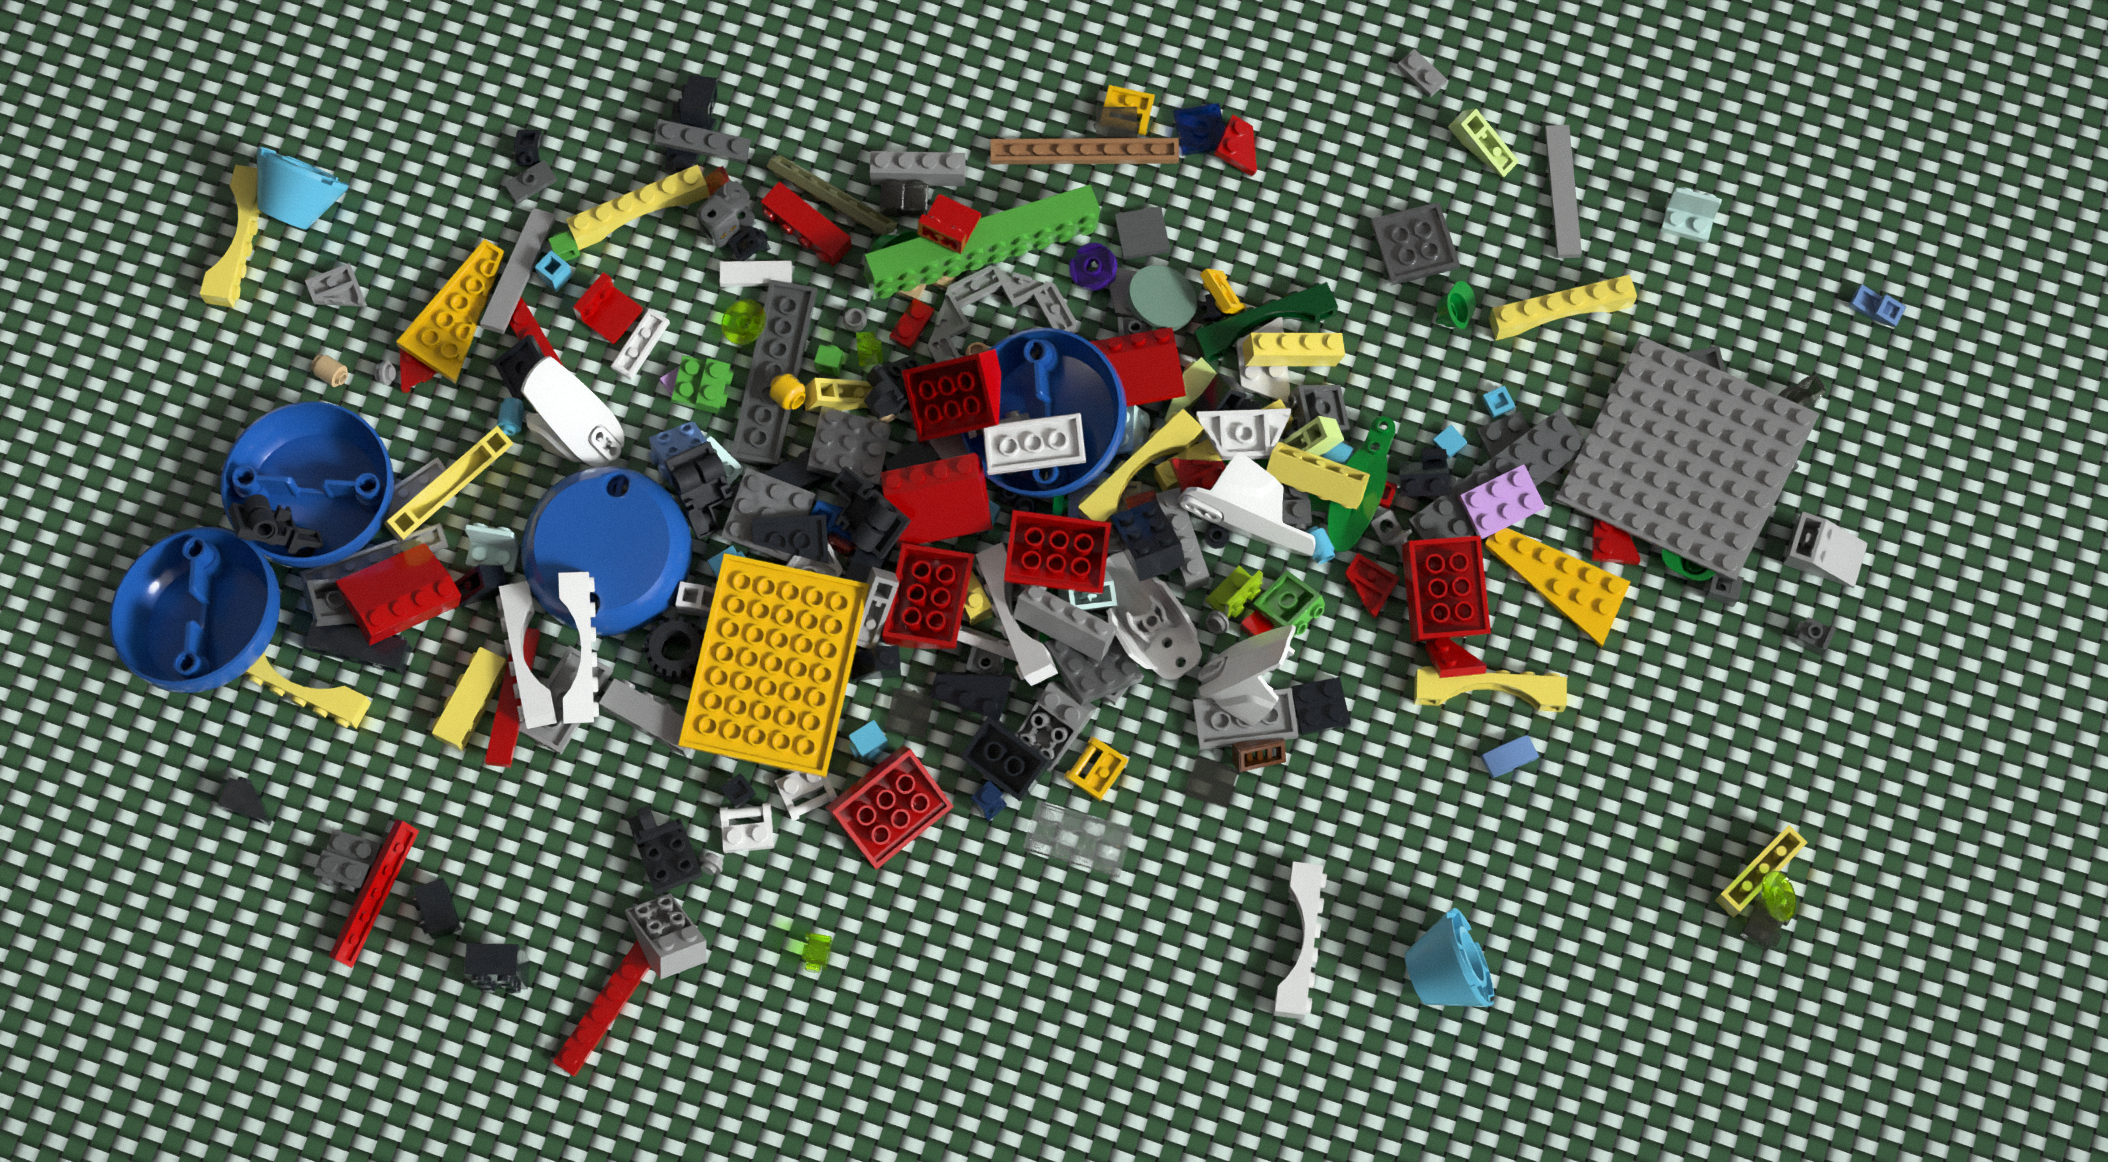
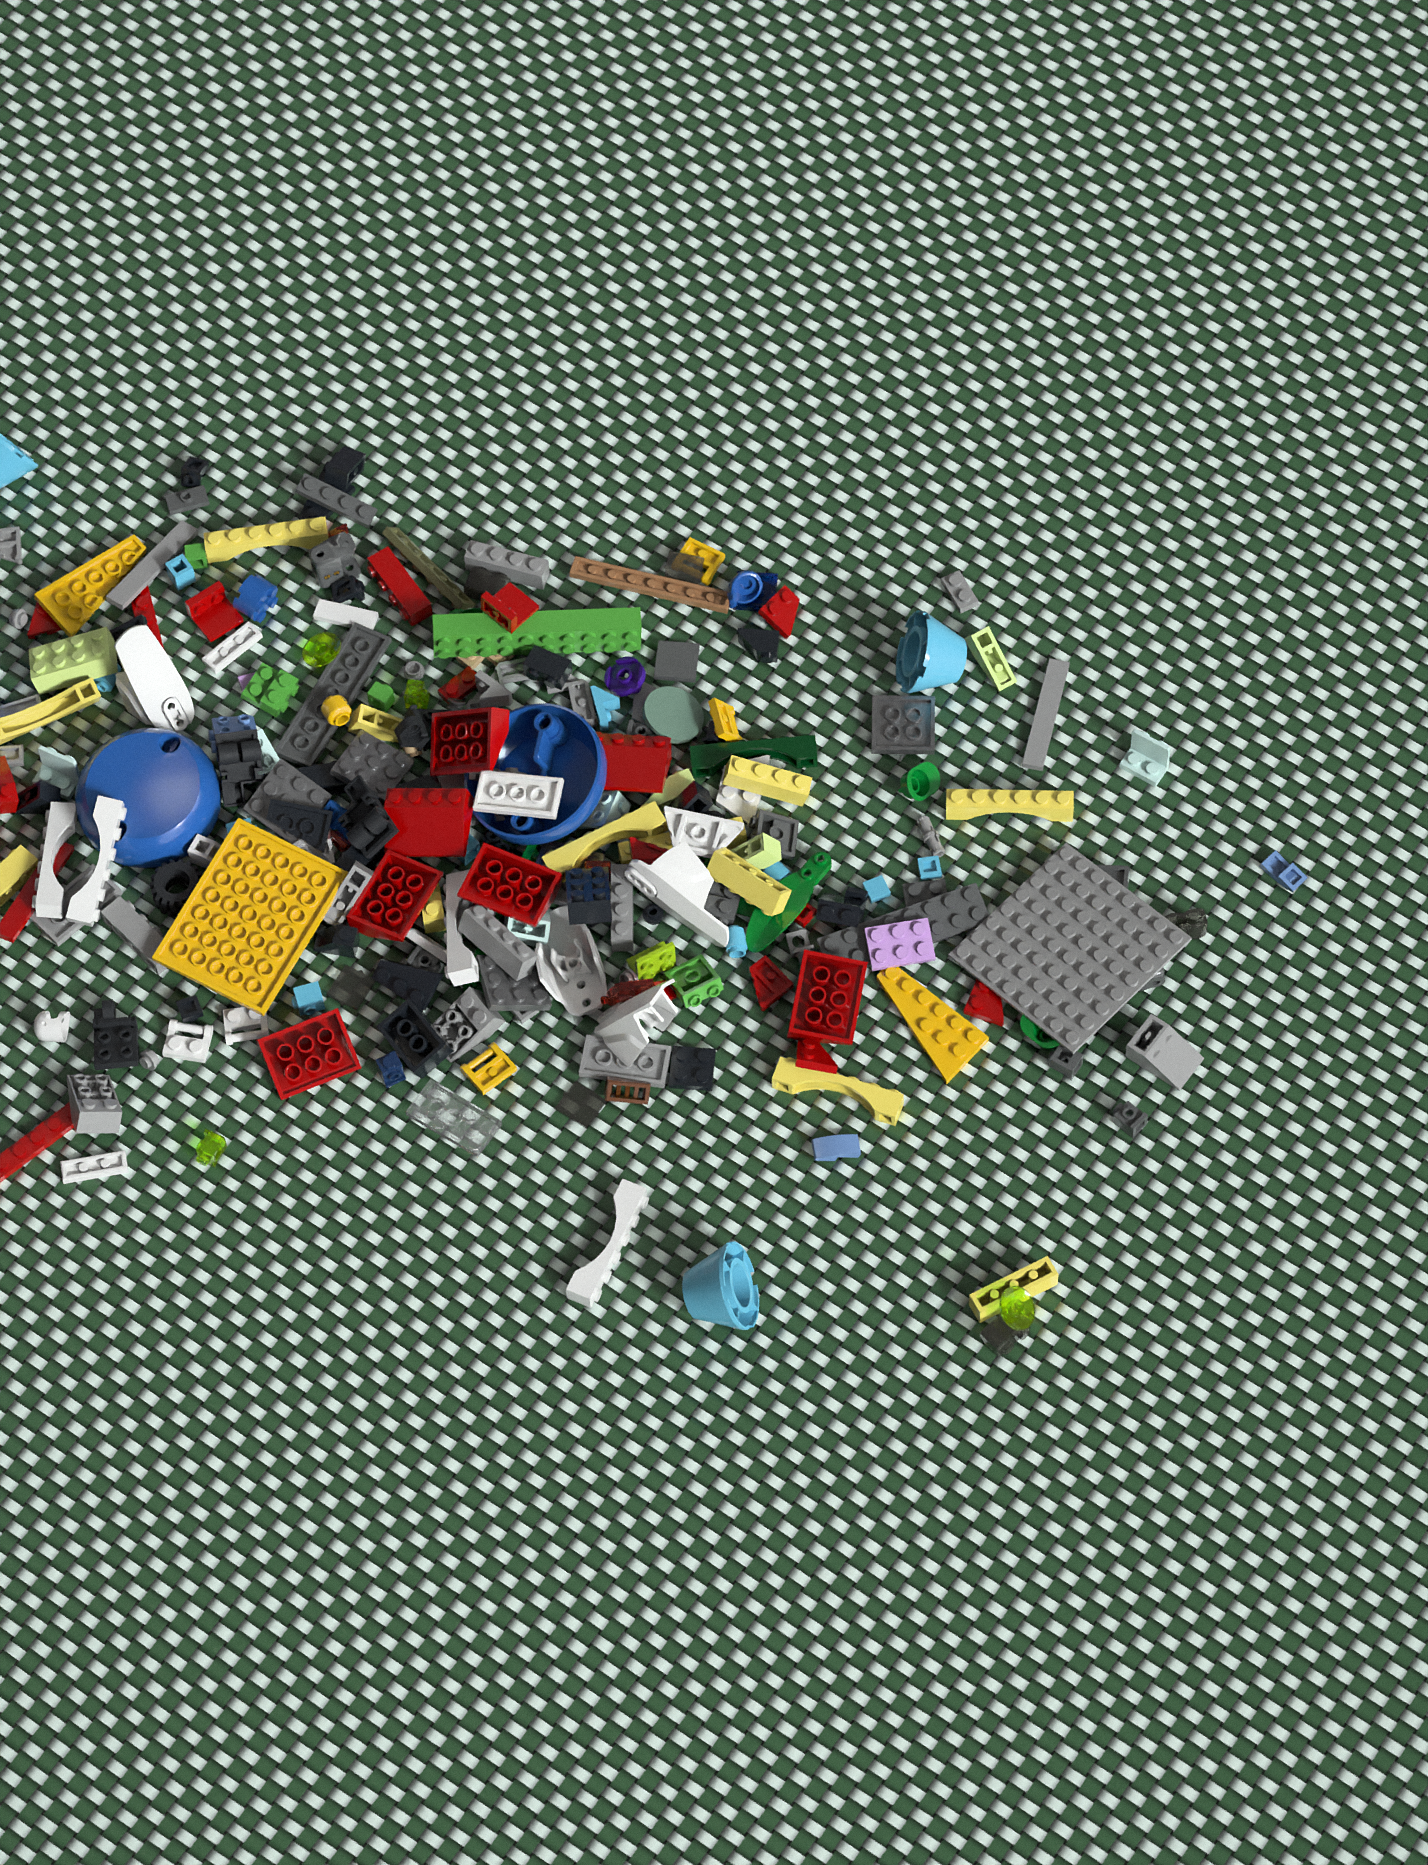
camera: 20 degrees right, 10 degrees down
none -> yellowish green brick [29,627,118,695]
none -> white helmet [34,1011,70,1042]
none -> white tile [60,1150,129,1184]
none -> blue brick [233,573,278,623]
none -> dark grey bush [446,698,466,711]
none -> light grey slope [475,670,513,708]
none -> black brick [523,645,573,690]
none -> medium azure slope [590,686,620,732]
none -> clear red plate [600,978,655,1006]
none -> blue hat [727,570,763,608]
none -> black slope [738,628,780,663]
none -> medium azure cone [896,610,967,693]
none -> light grey pin [917,816,945,857]

